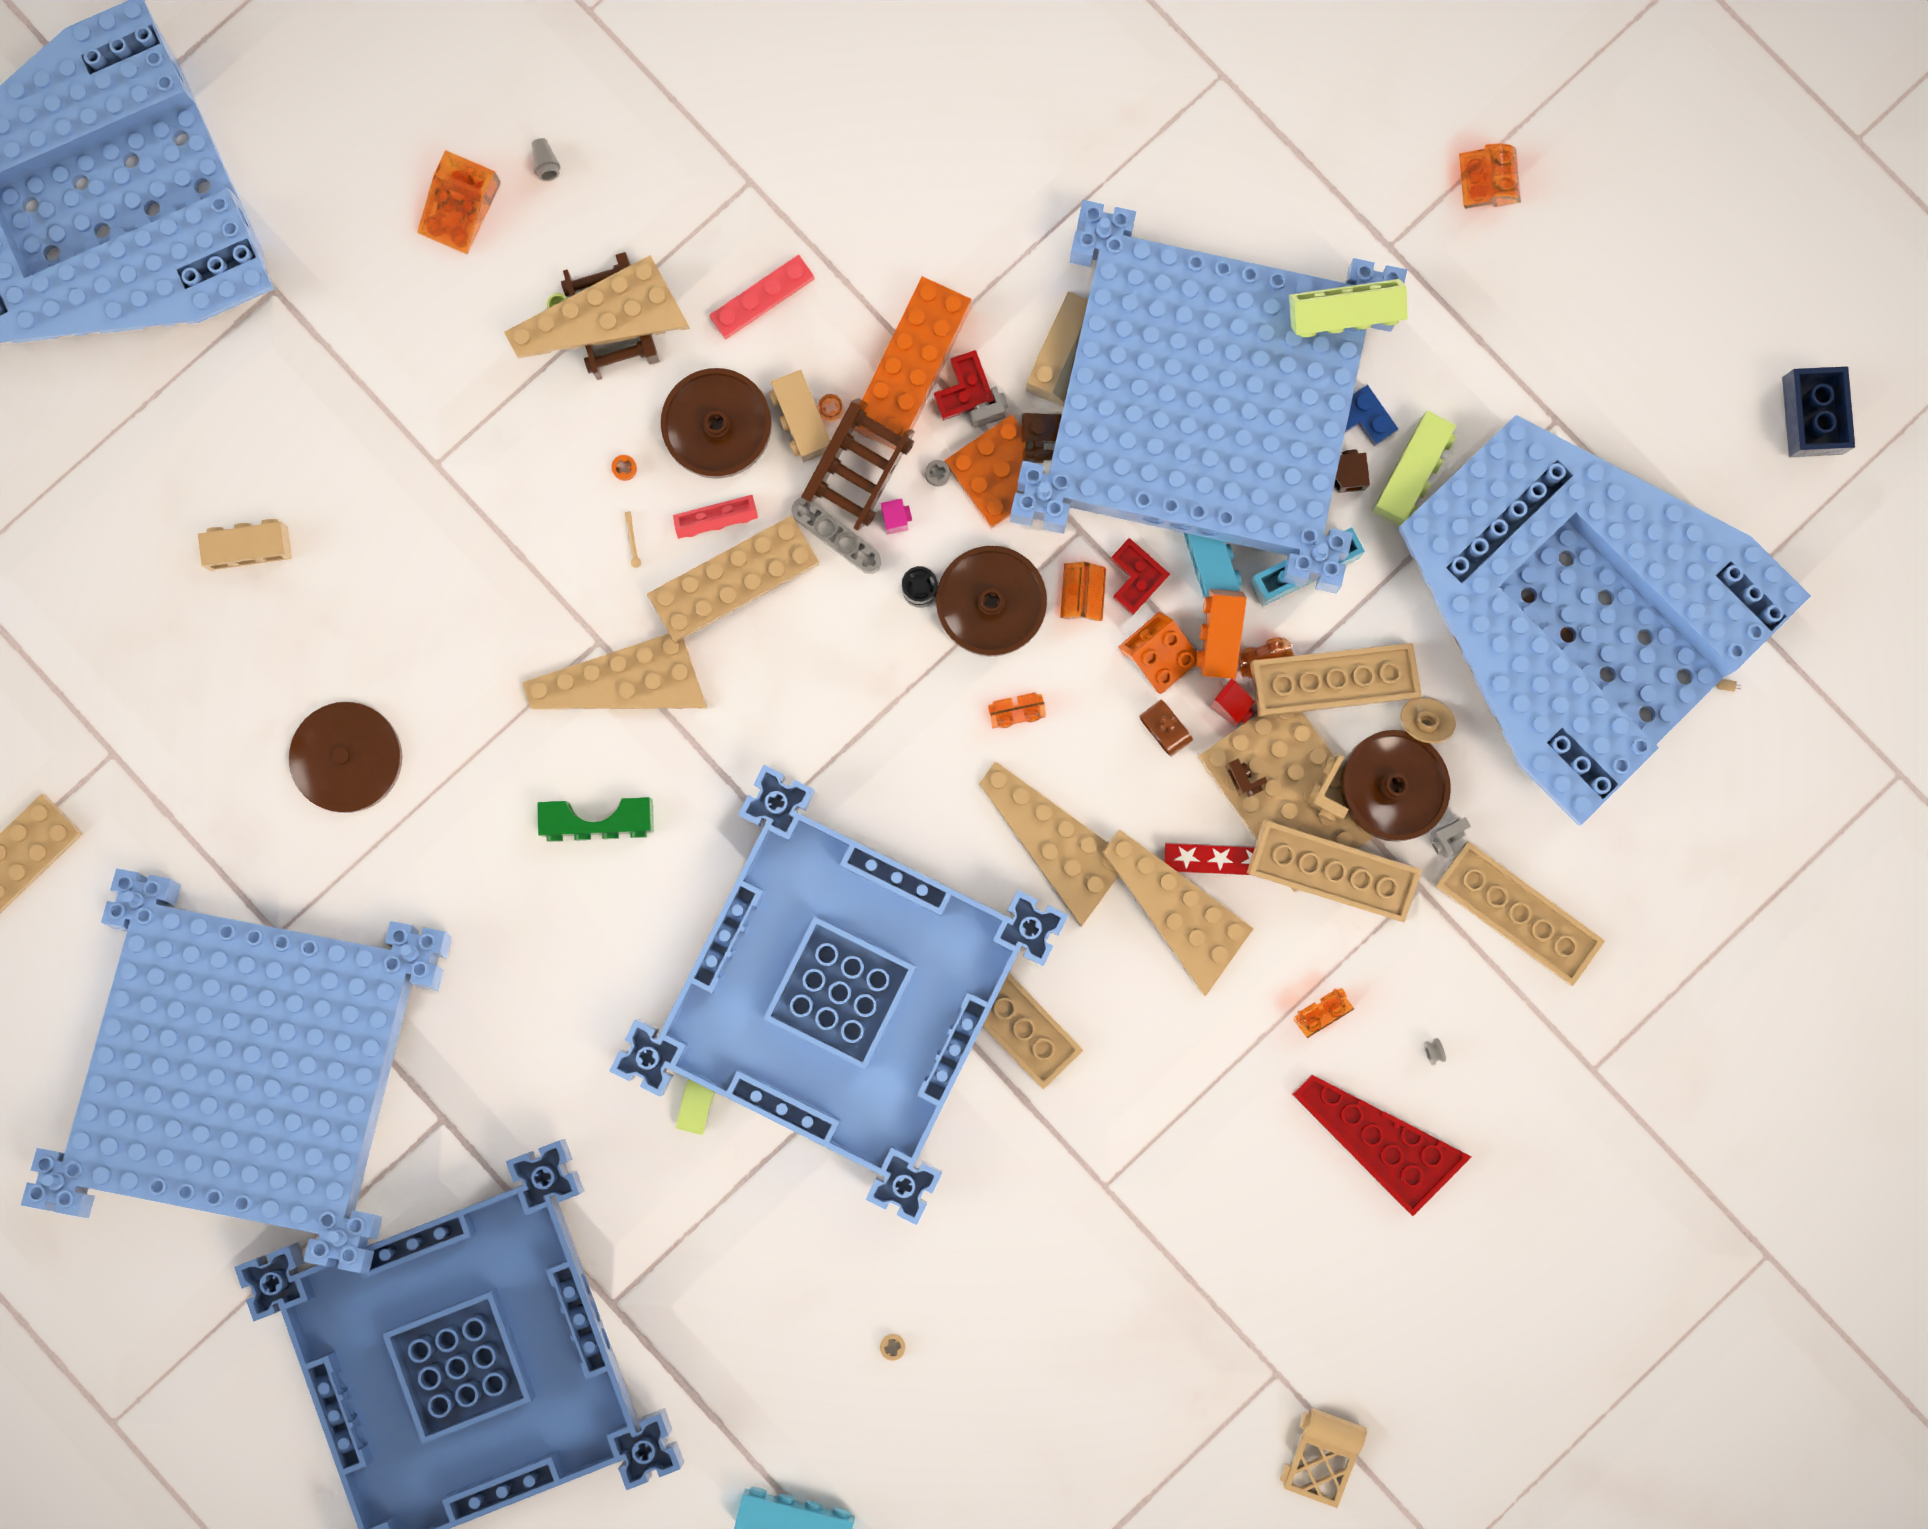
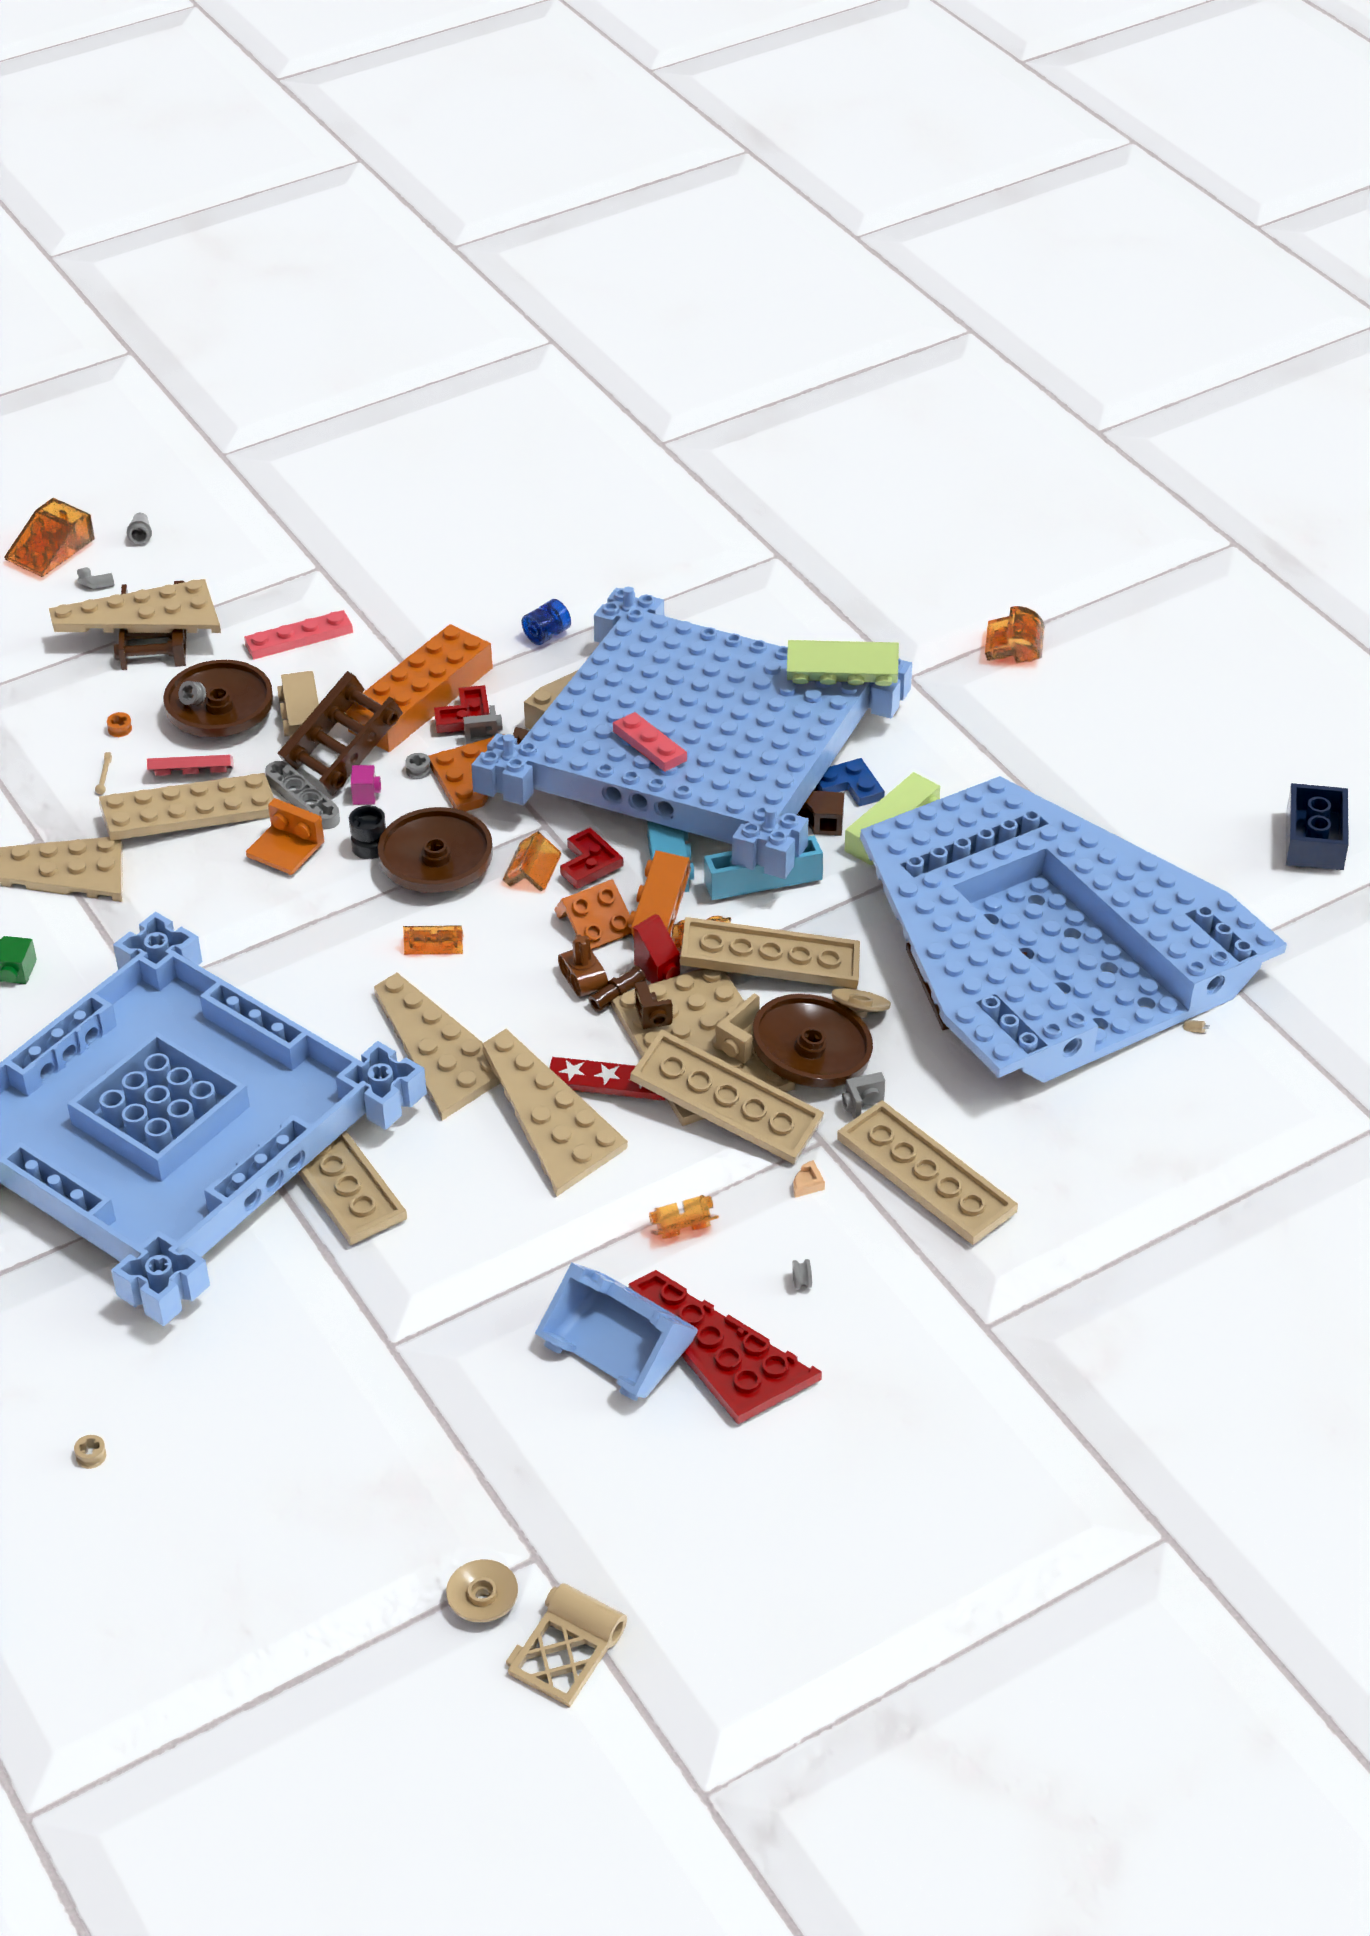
camera: 15 degrees right, 40 degrees down
none -> light grey arm [77,567,115,589]
none -> light grey bush [178,681,206,706]
none -> orange bracket [246,798,325,875]
none -> tan dish [446,1559,518,1622]
none -> clear blue wheel [521,598,571,645]
none -> light blue windscreen [535,1262,698,1401]
none -> reddish brown pin [588,965,646,1013]
none -> coral plate [613,712,687,772]
none -> light nougat tile [793,1160,825,1198]

